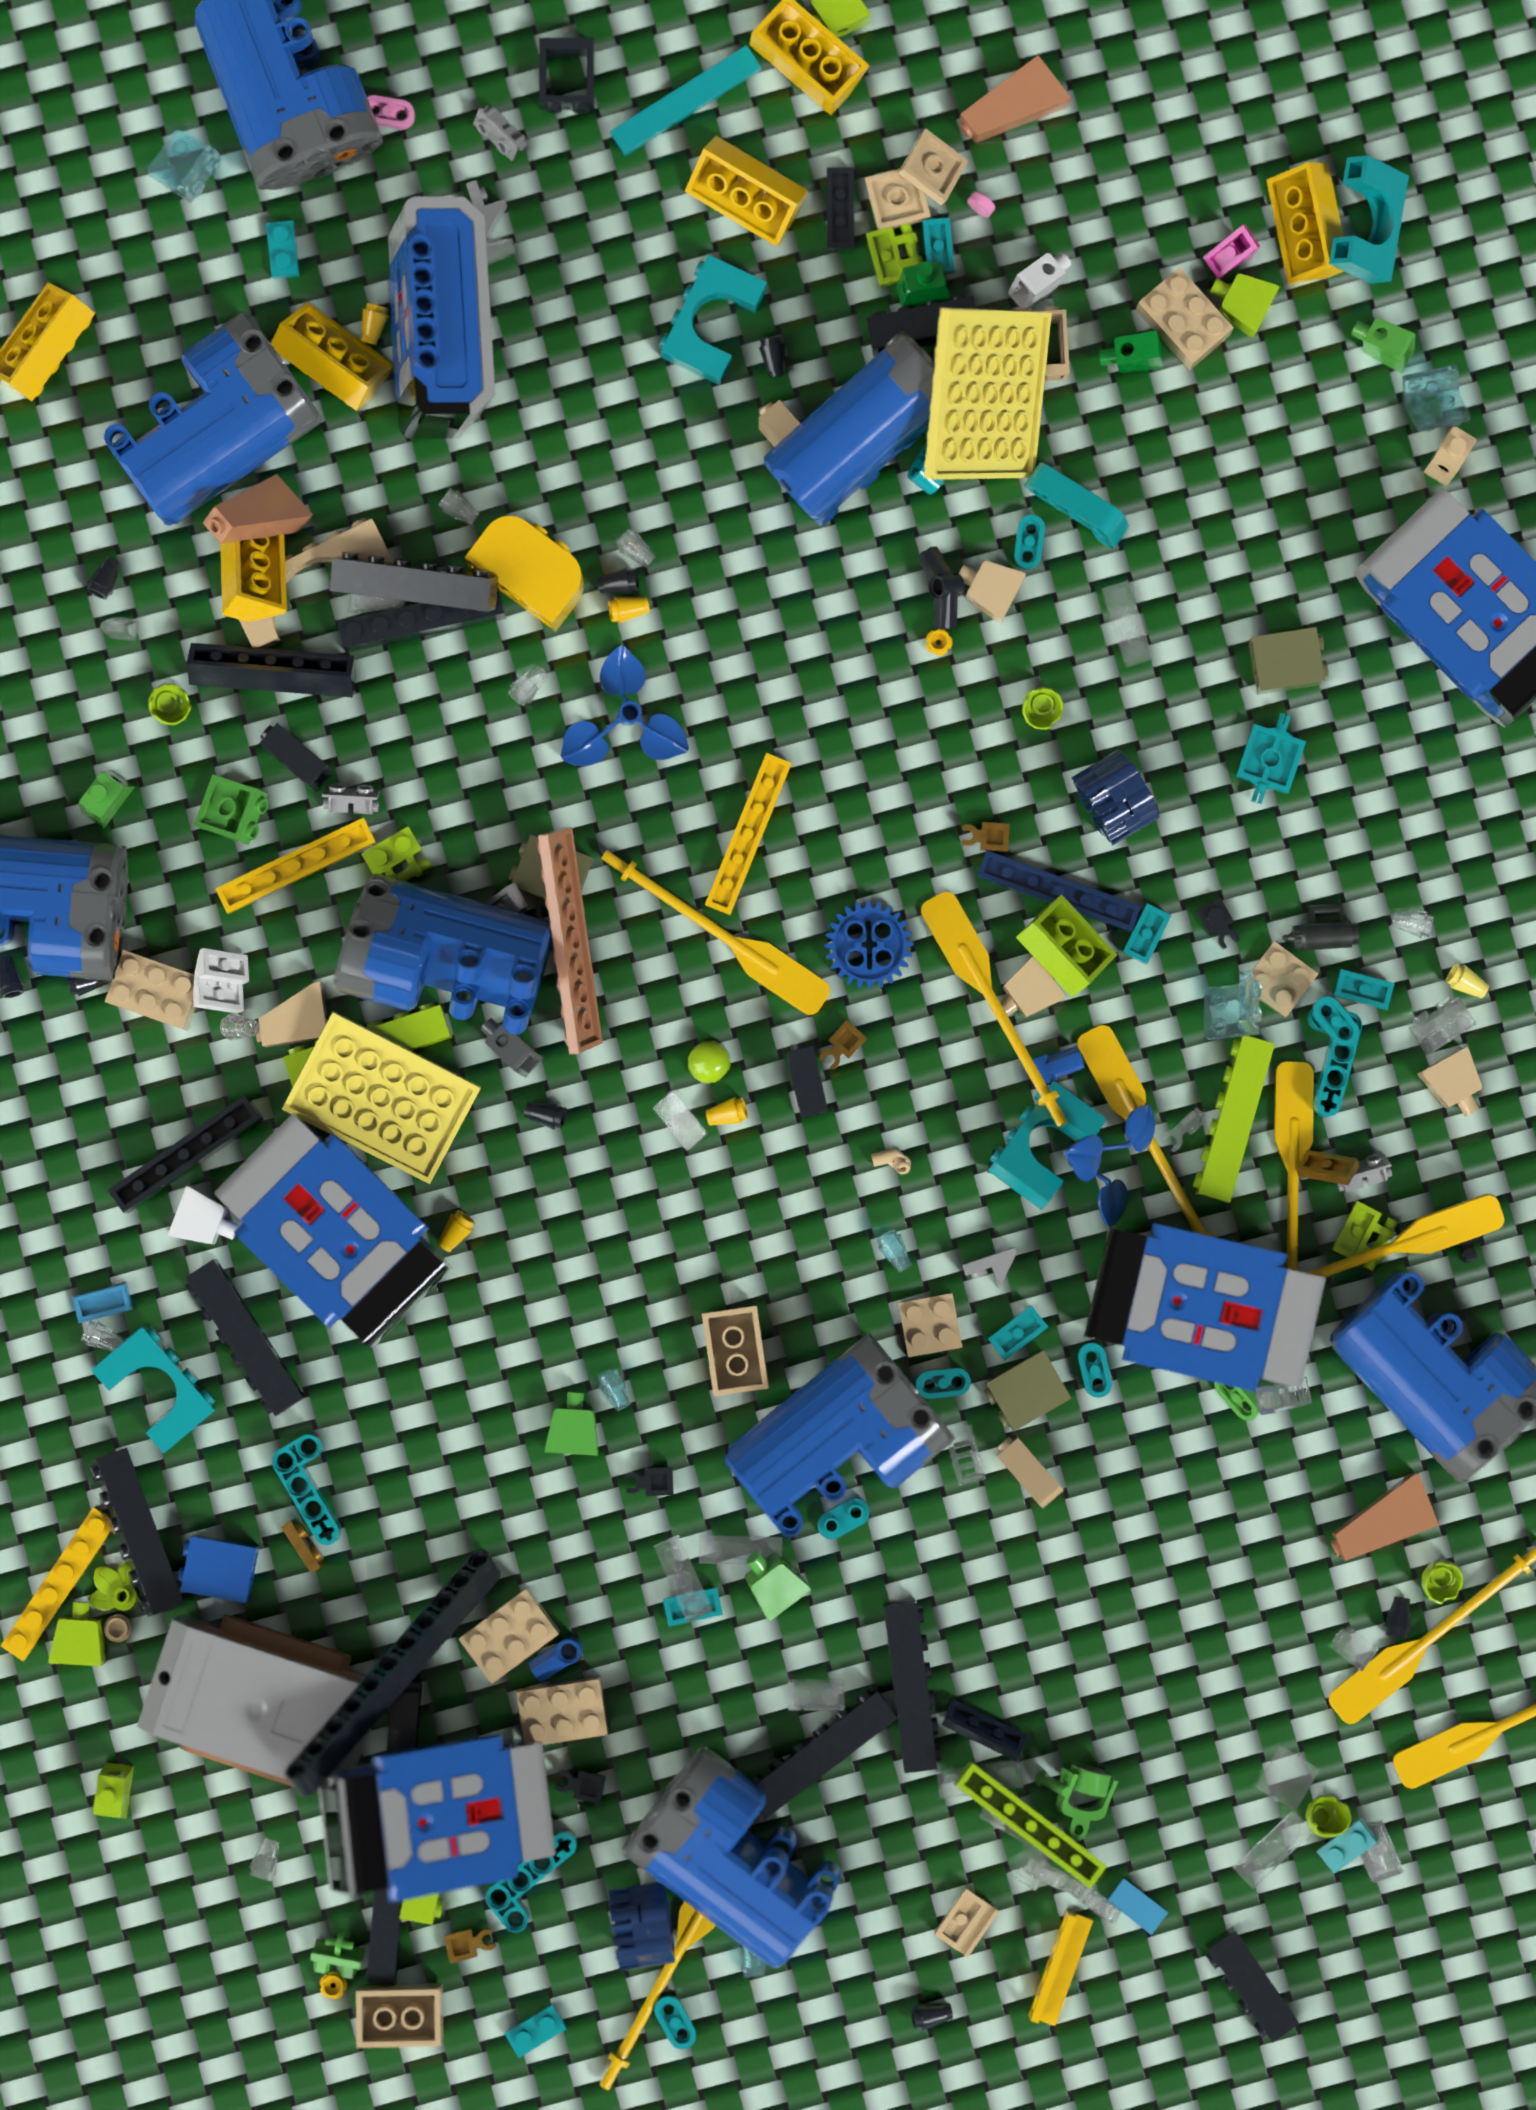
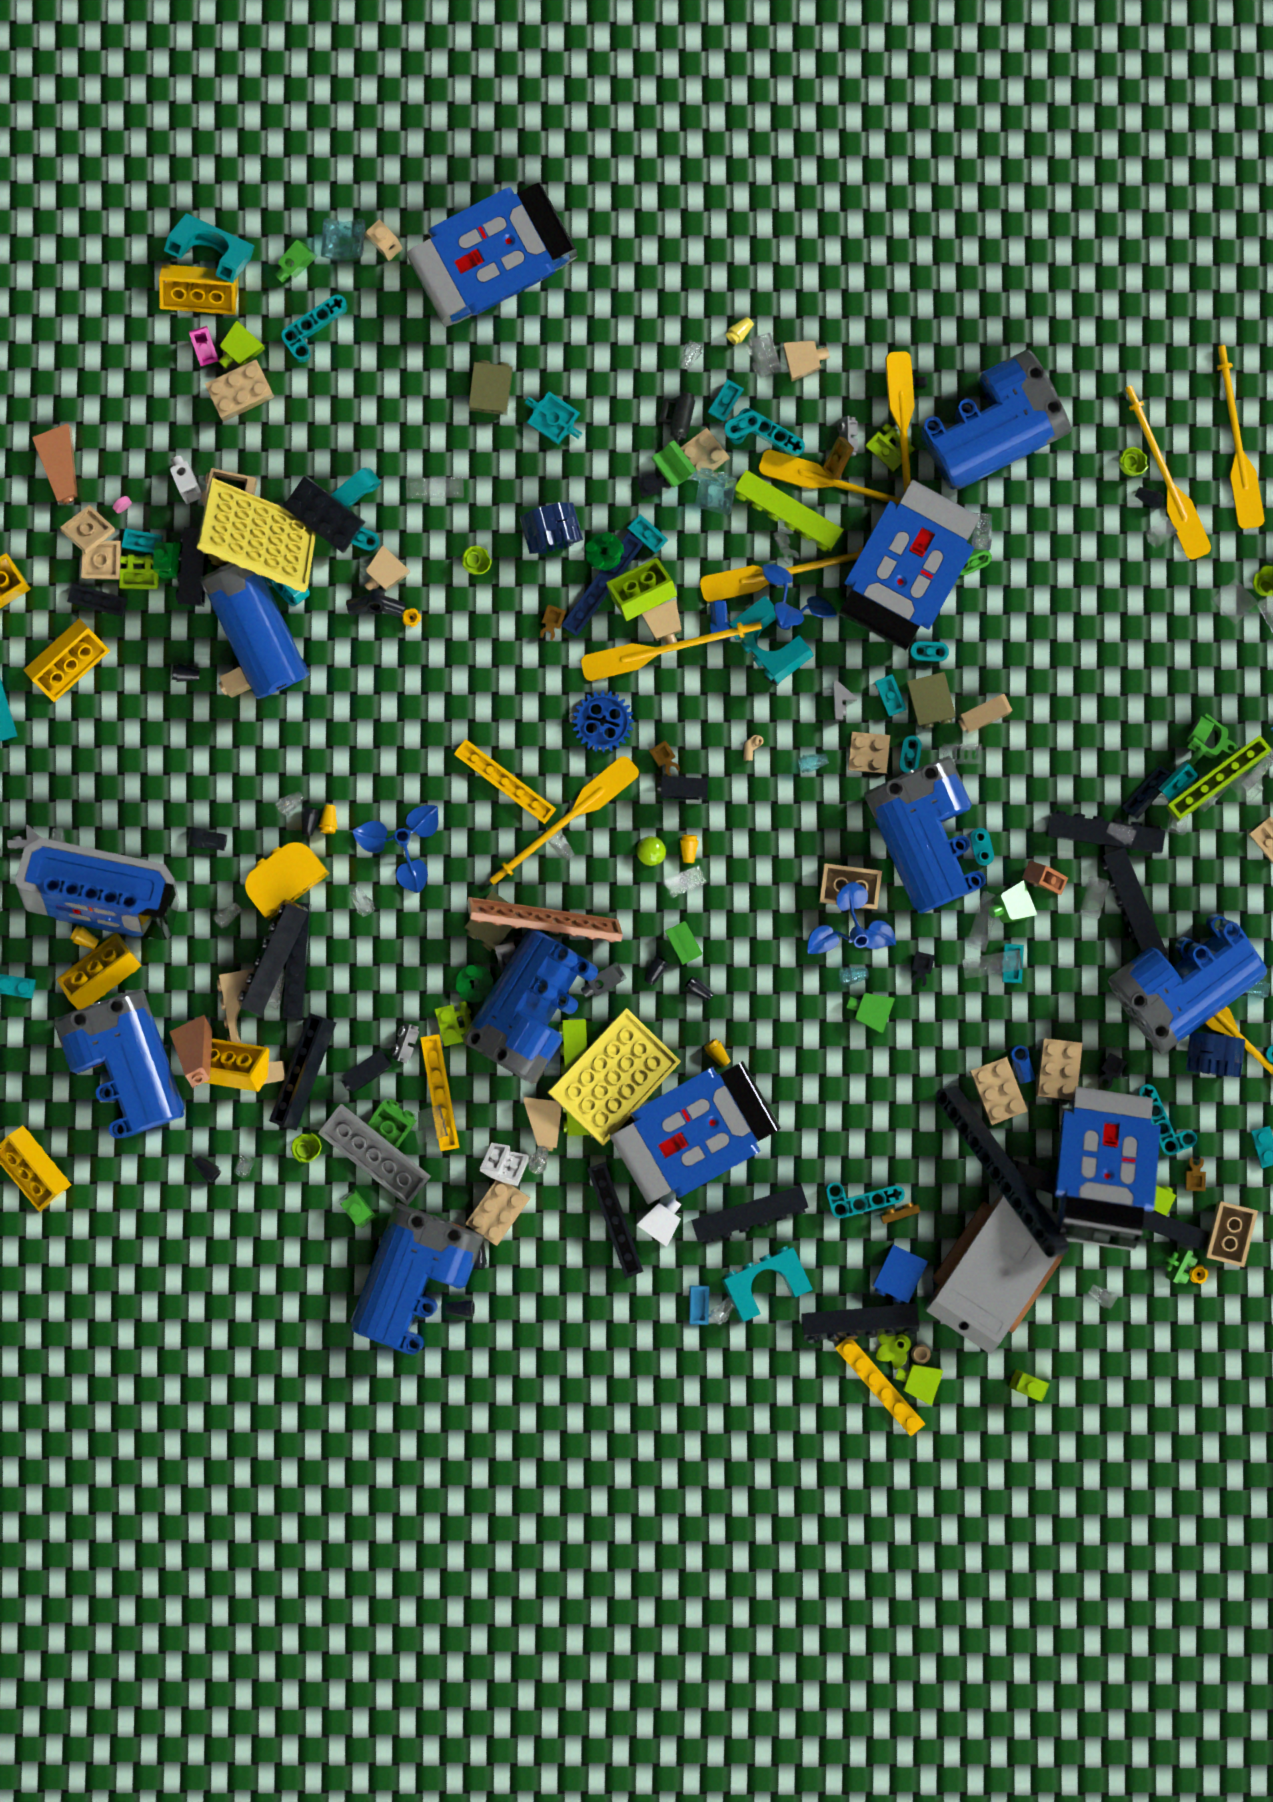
camera: 75 degrees left, 0 degrees up
teal arch [659,254,767,385] -> none
green torso [1099,330,1163,373] -> none
nougat slope [1330,1472,1439,1561] -> none
none -> black piece [187,827,227,851]
none -> teal beam [282,295,347,363]
none -> black plate [283,476,365,553]
none -> light grey plate [318,1104,431,1206]
none -> clear piece [413,1105,448,1145]
none -> green plate [456,965,494,1003]
none -> clear cone [548,832,575,861]
none -> green plate [585,532,624,571]
none -> bright green panel [651,440,697,488]
none -> bright green panel [665,921,702,965]
none -> black cone [684,976,714,1002]
none -> blue plant [807,882,896,954]
none -> nougat slope [1022,860,1068,895]
none -> clear cone [1107,822,1137,845]
none -> teal plate [1158,761,1198,802]

